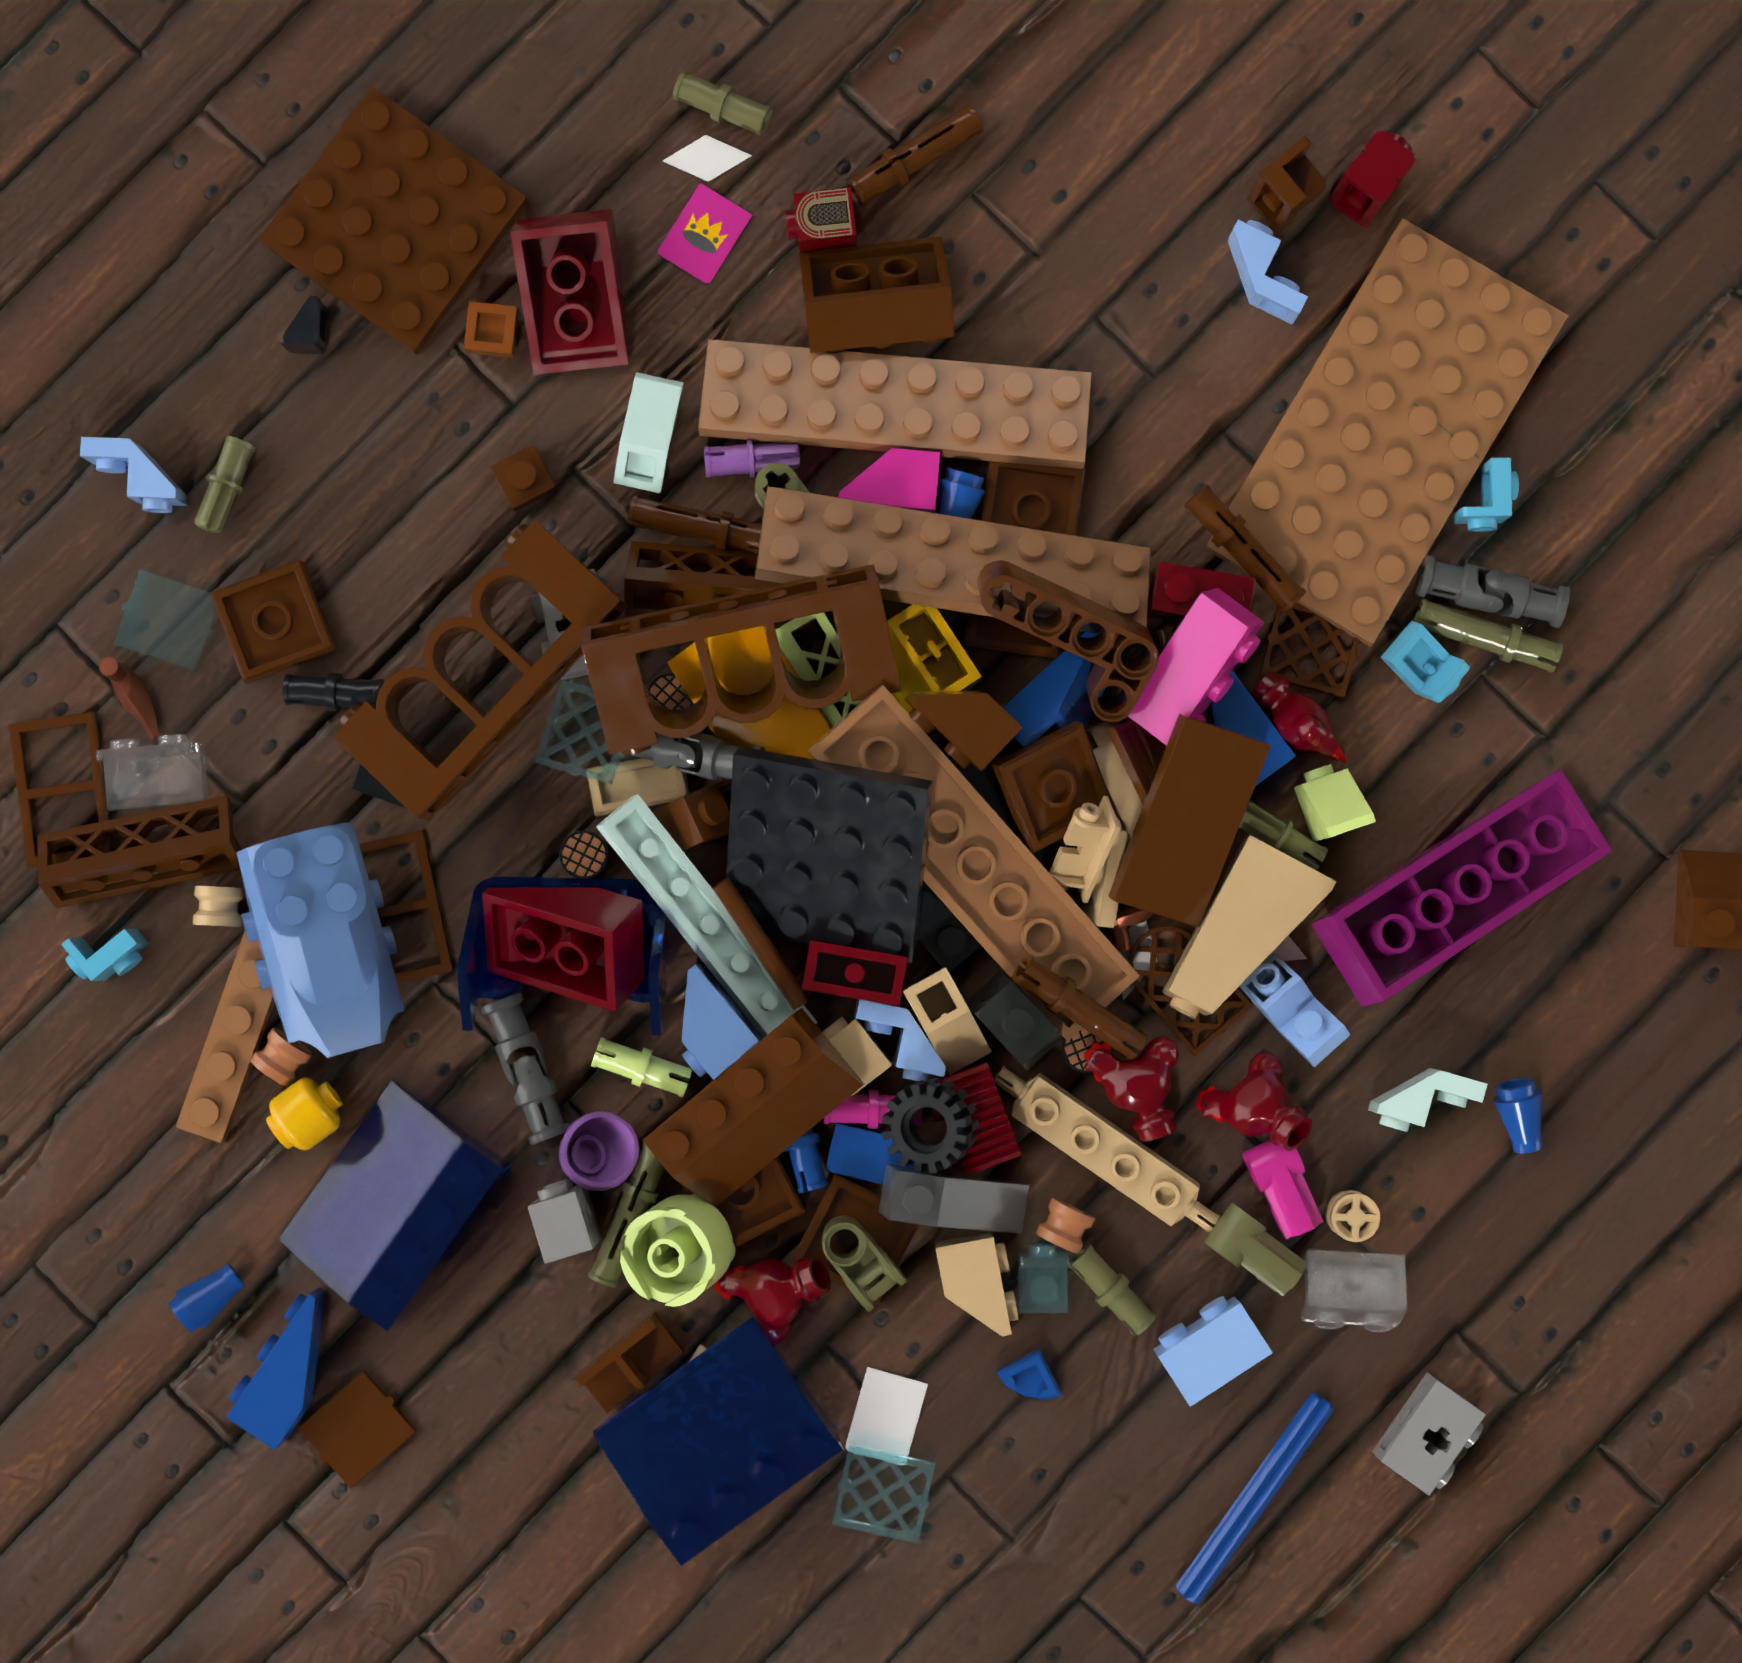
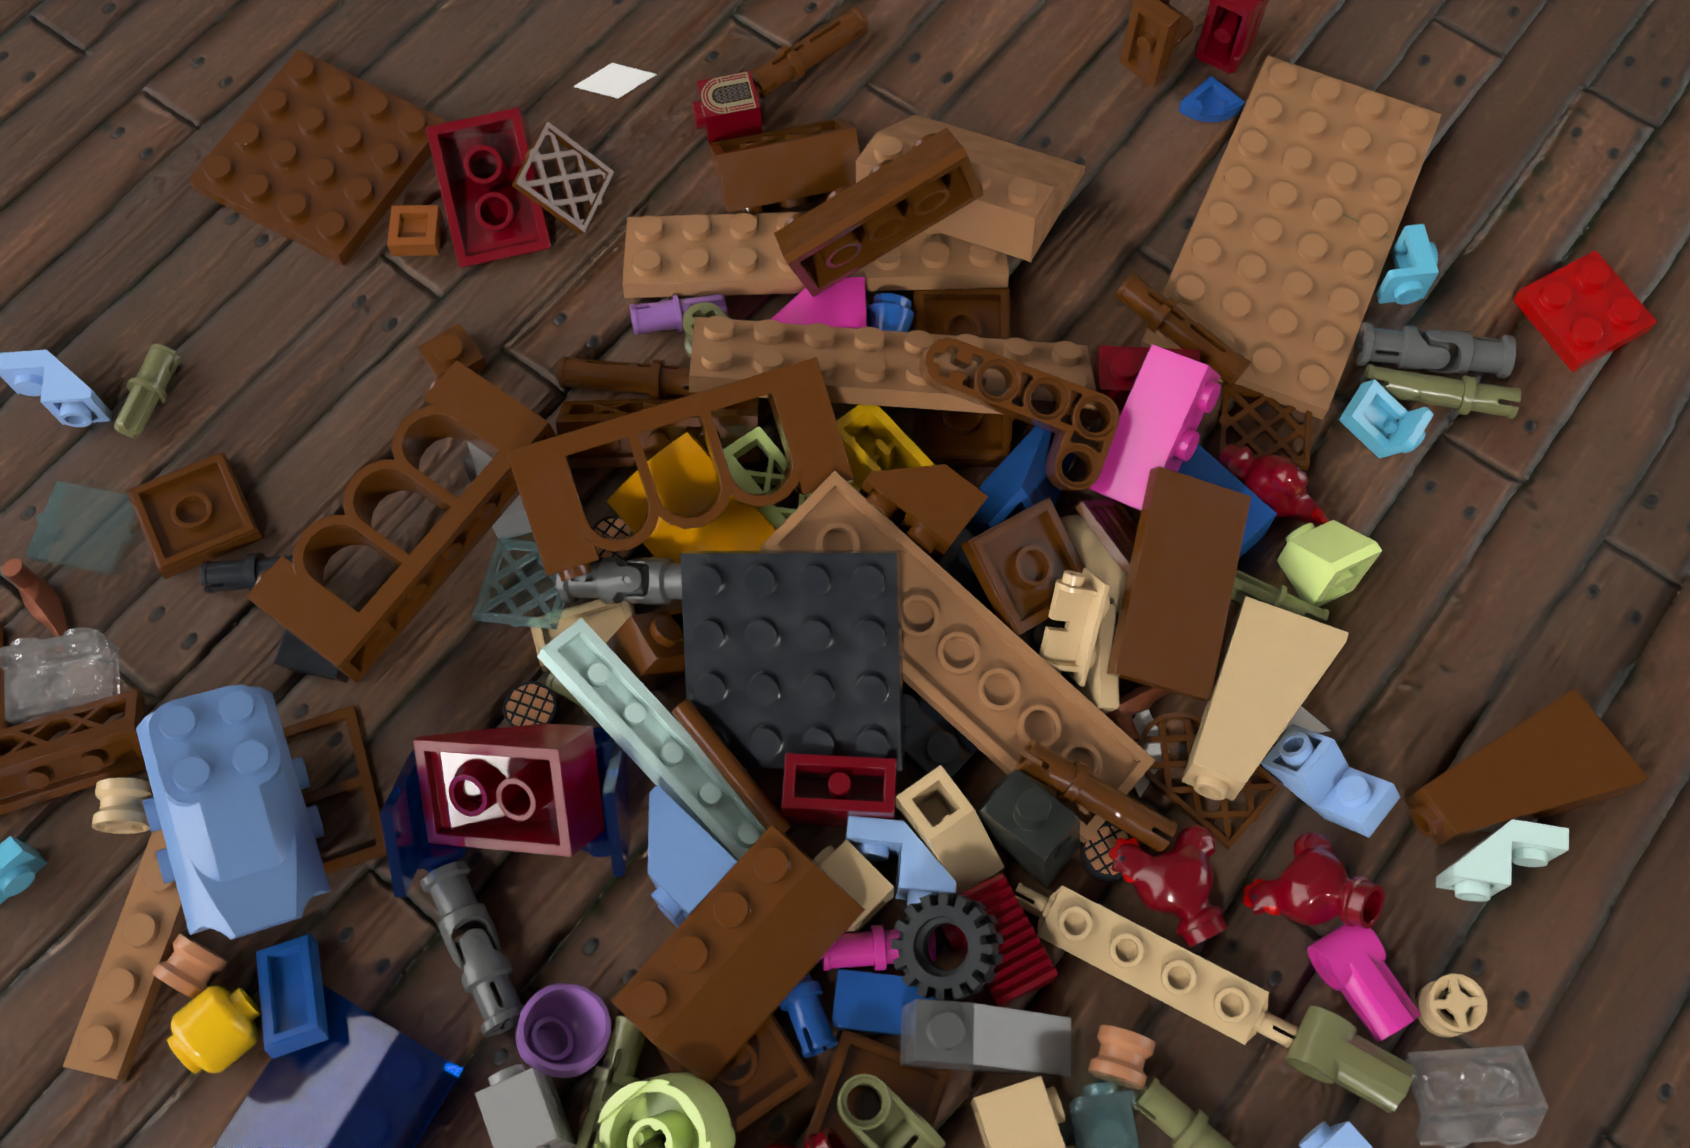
camera: 10 degrees left, 20 degrees down
black slope [280,296,329,355] -> none
yellowish green pin [591,1037,693,1098] -> none
light aqua slope [613,372,684,493] -> none
dark pink sticker [658,183,752,283] -> none
olive pin [673,70,772,136] -> none
light blue slope [1227,219,1308,324] -> none
magenta slope [1311,769,1612,1007] -> none
blue cone [1493,1078,1543,1154] -> none
none -> blue tile [256,933,329,1059]
none -> window [512,121,615,235]
none -> reddish brown slope [774,128,983,297]
none -> medium nougat slope [856,114,1085,262]
none -> blue tile [1178,75,1245,122]
none -> reddish brown slope [1405,688,1648,847]
none -> red plate [1513,250,1657,373]

